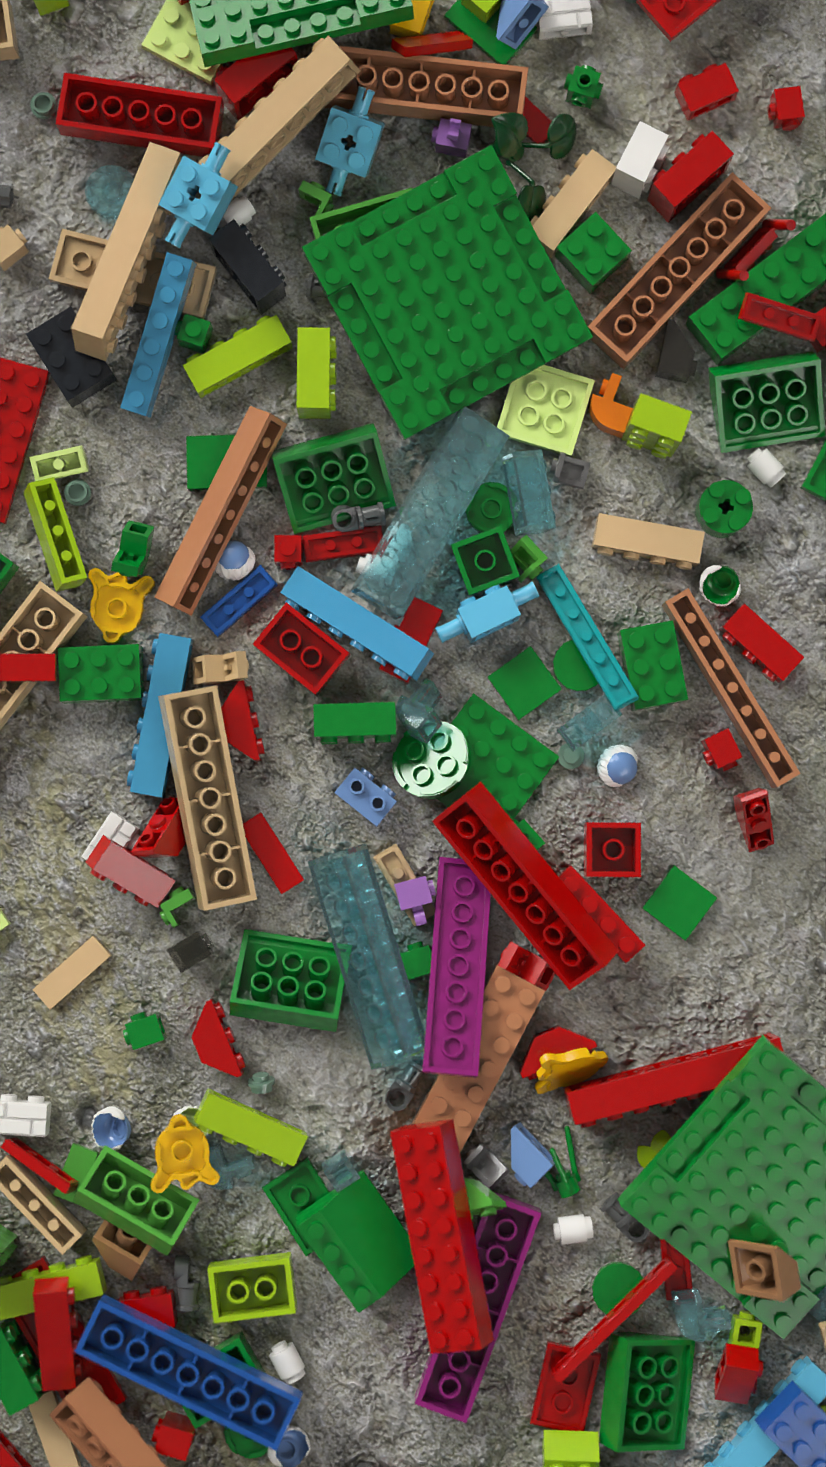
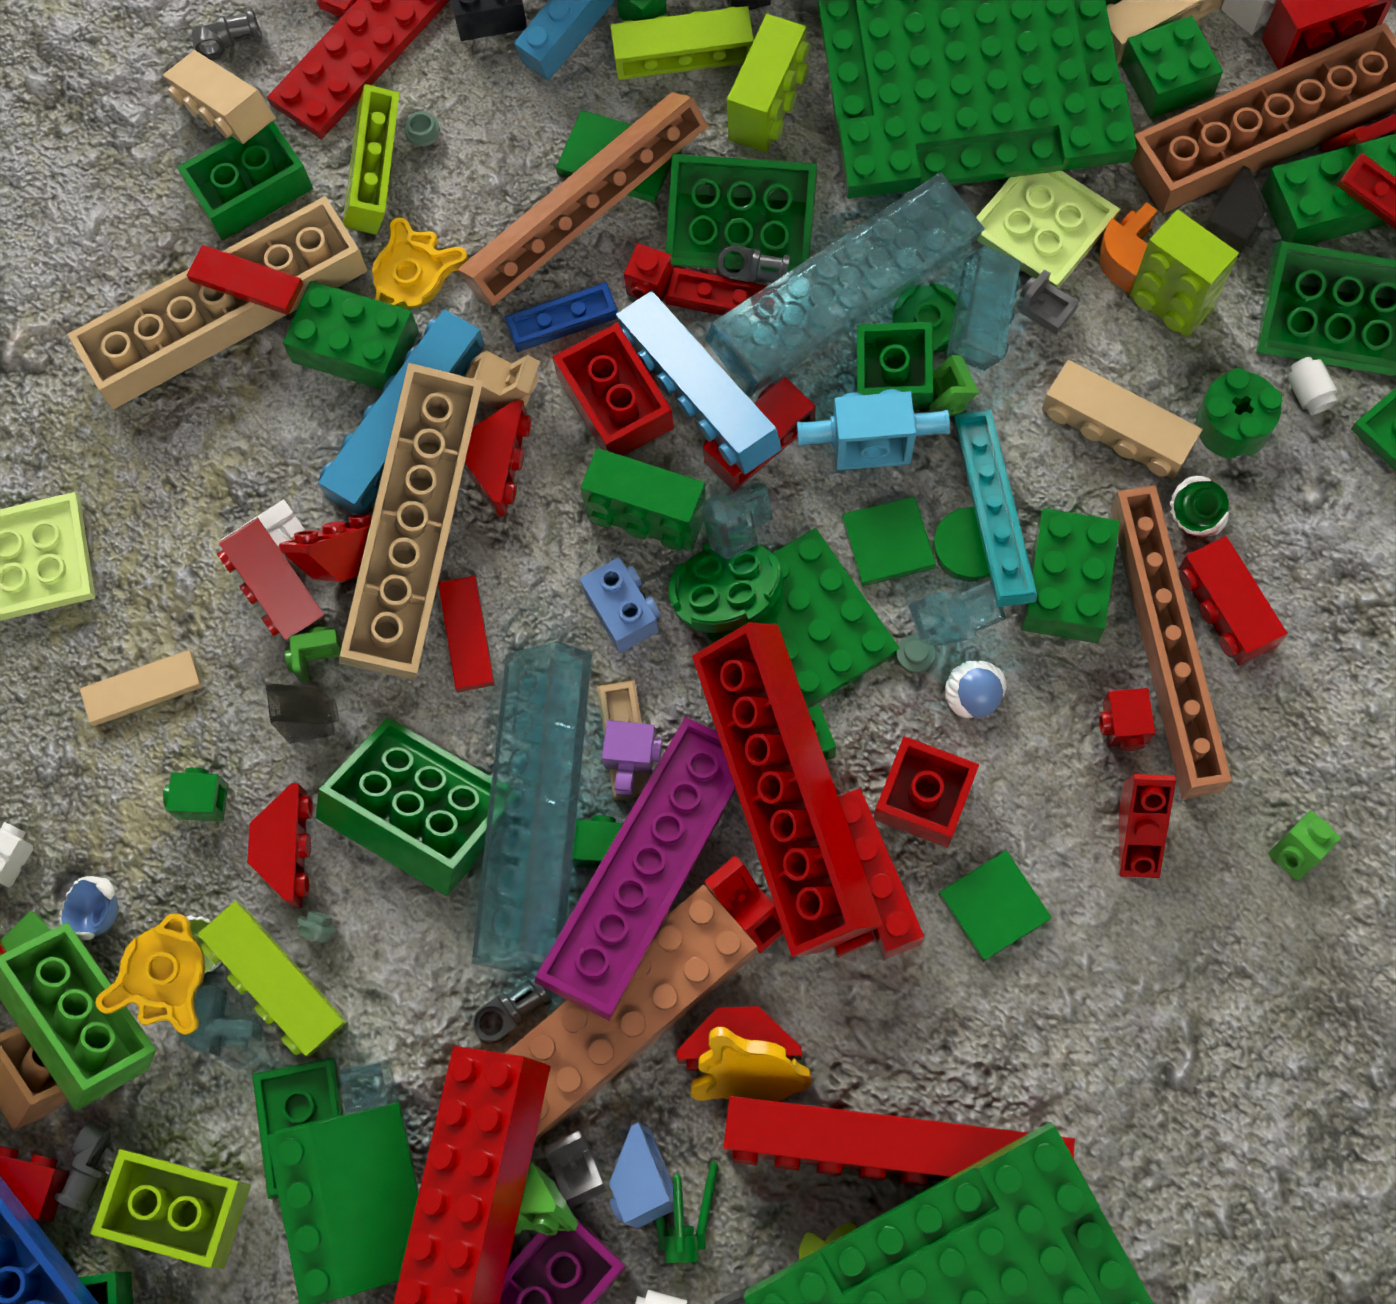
camera: 30 degrees right, 15 degrees down
yellowish green brick [29,445,89,481] -> none
green brick [111,520,155,577] -> none
hair [215,540,256,581] -> none

